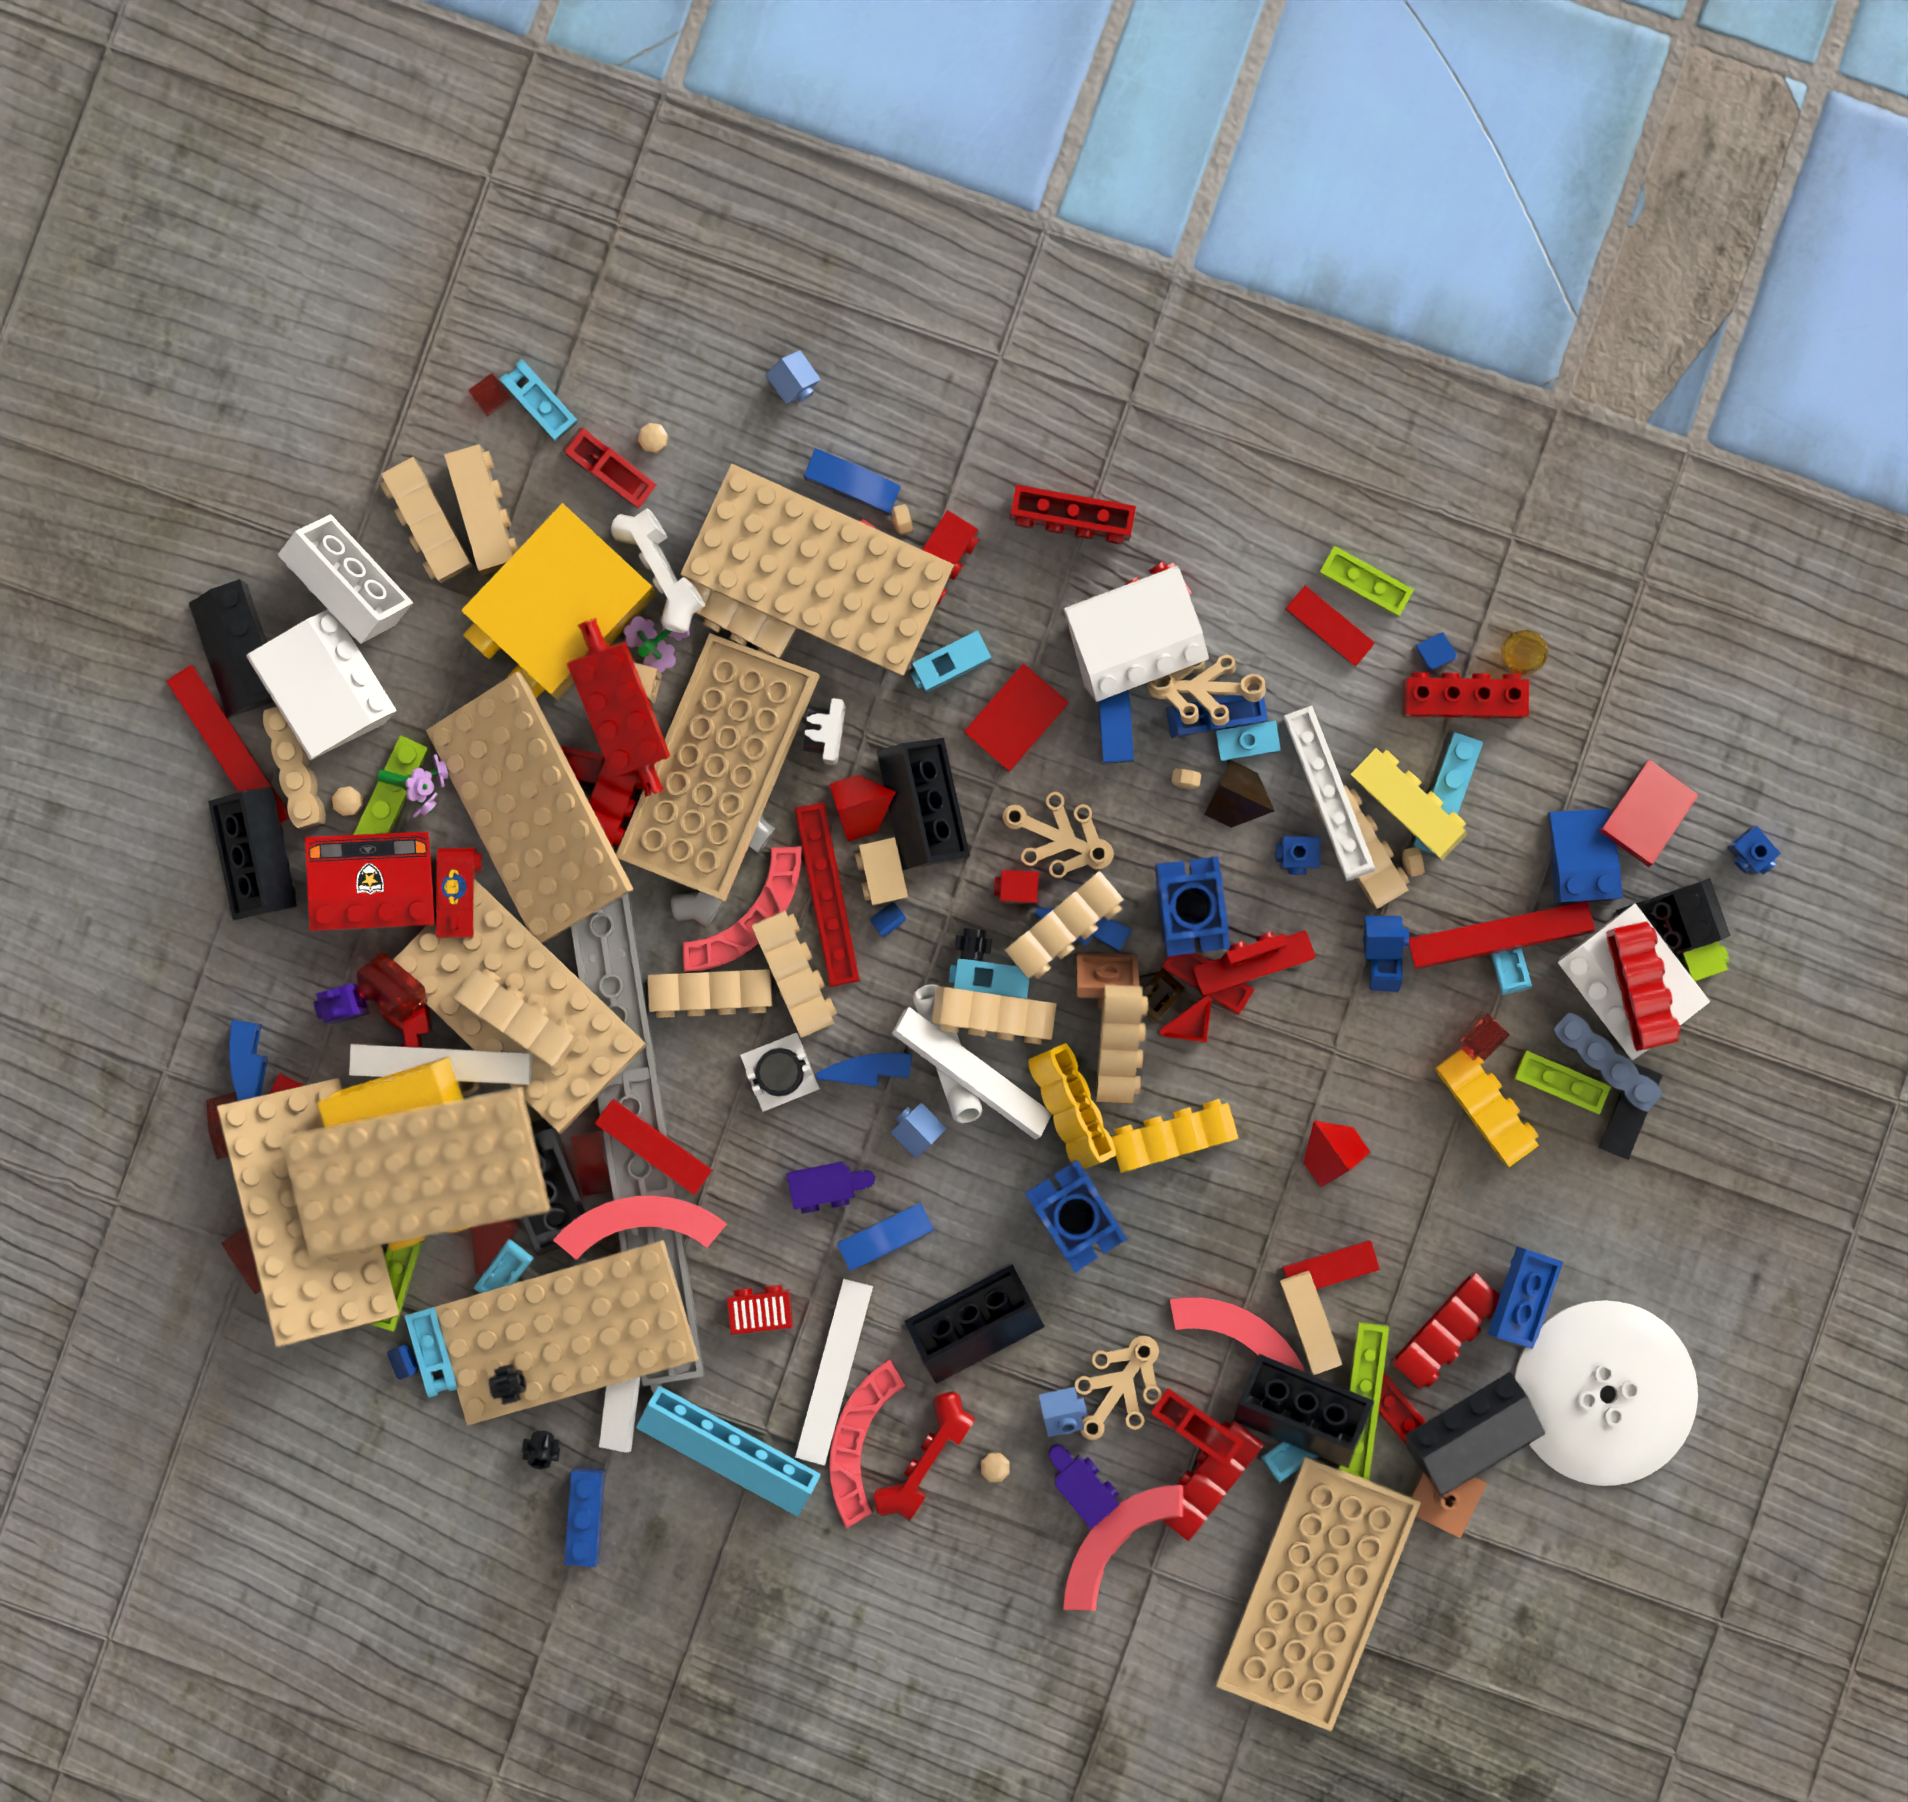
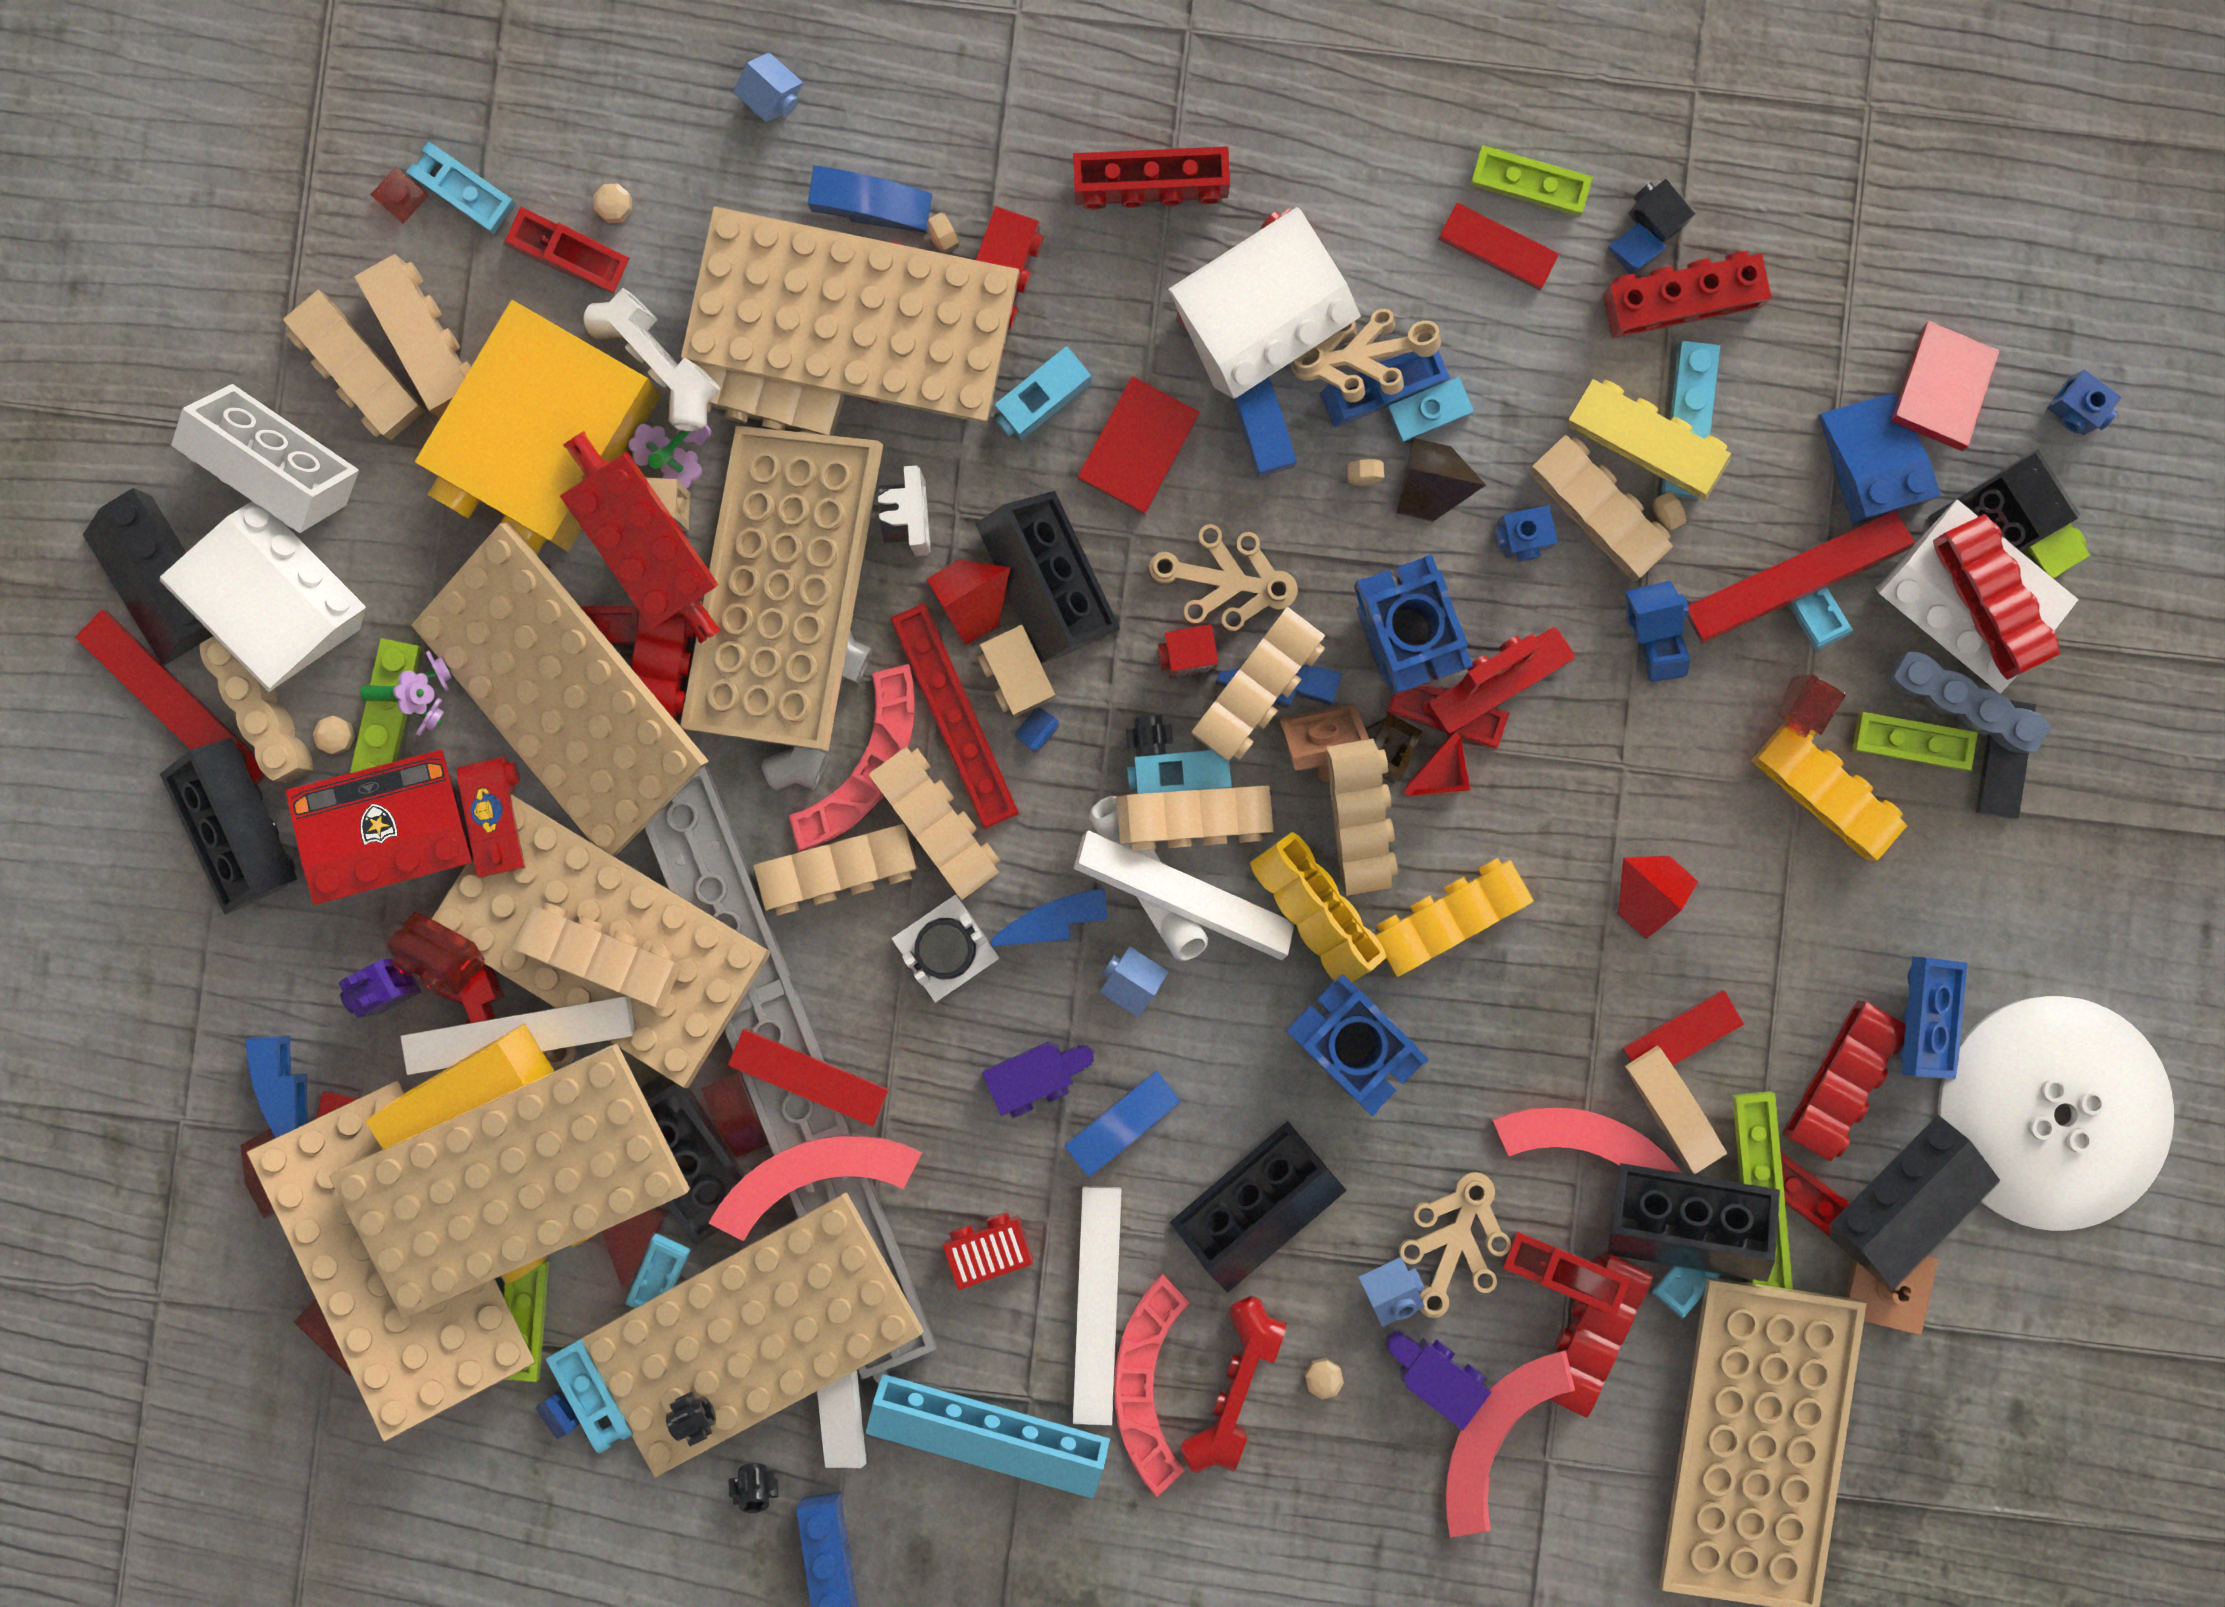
camera: 15 degrees left, 0 degrees up
white tile [1283,706,1376,882] -> none
clear yellow hair [1501,629,1549,676] -> none
none -> black brick [1628,179,1696,243]

